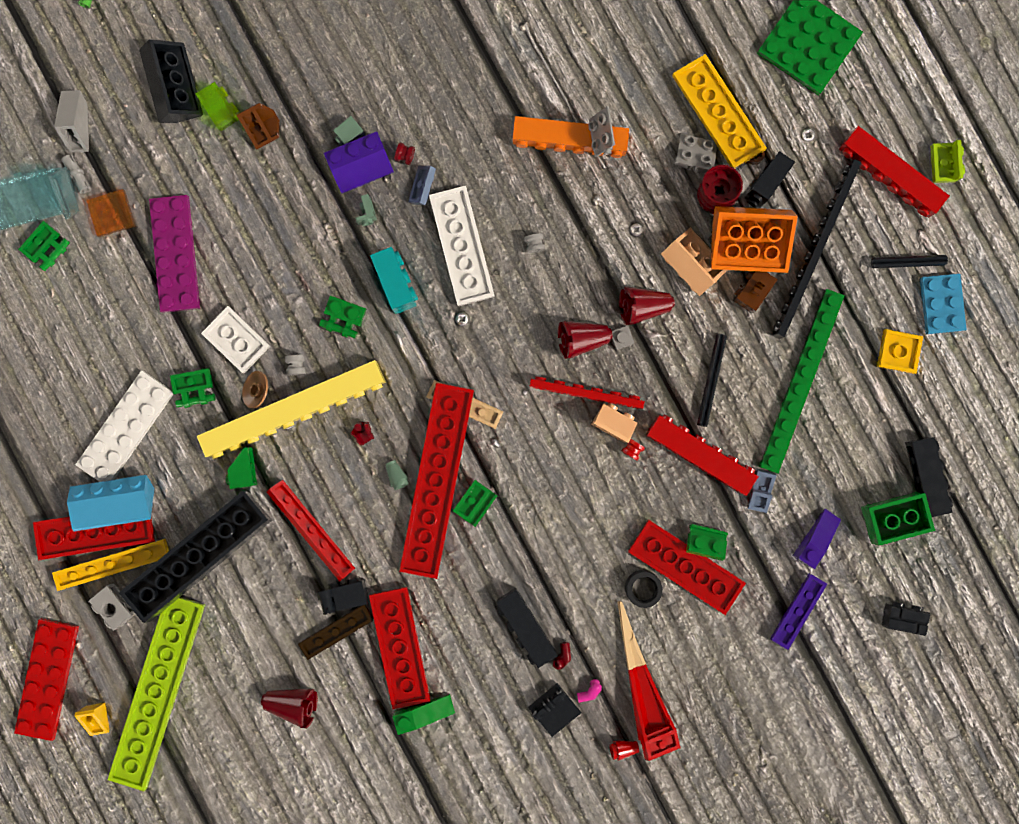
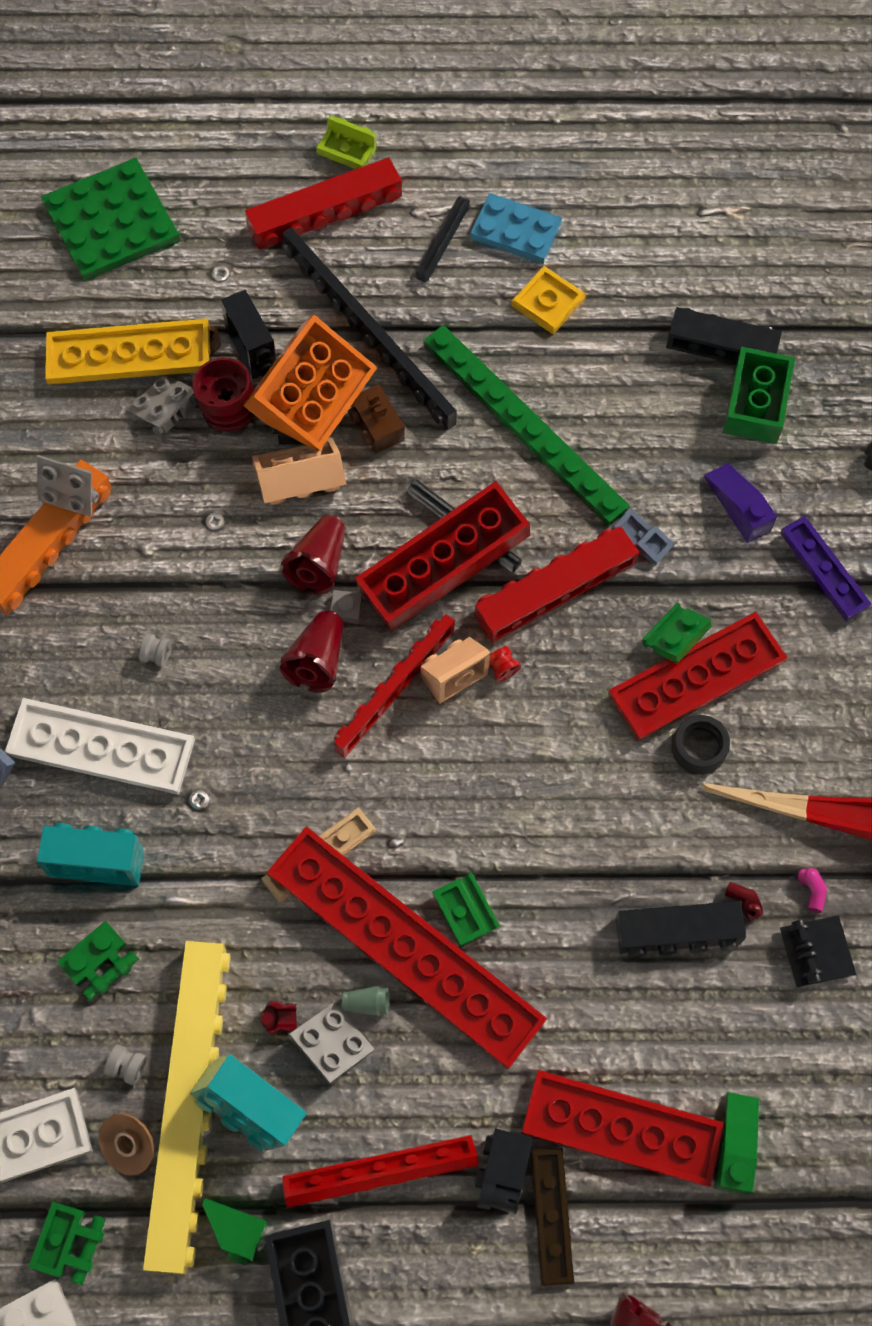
camera: 65 degrees left, 20 degrees down
none -> teal brick [190,1054,307,1151]
none -> light grey hinge [289,1002,375,1085]
none -> red brick [355,481,530,633]

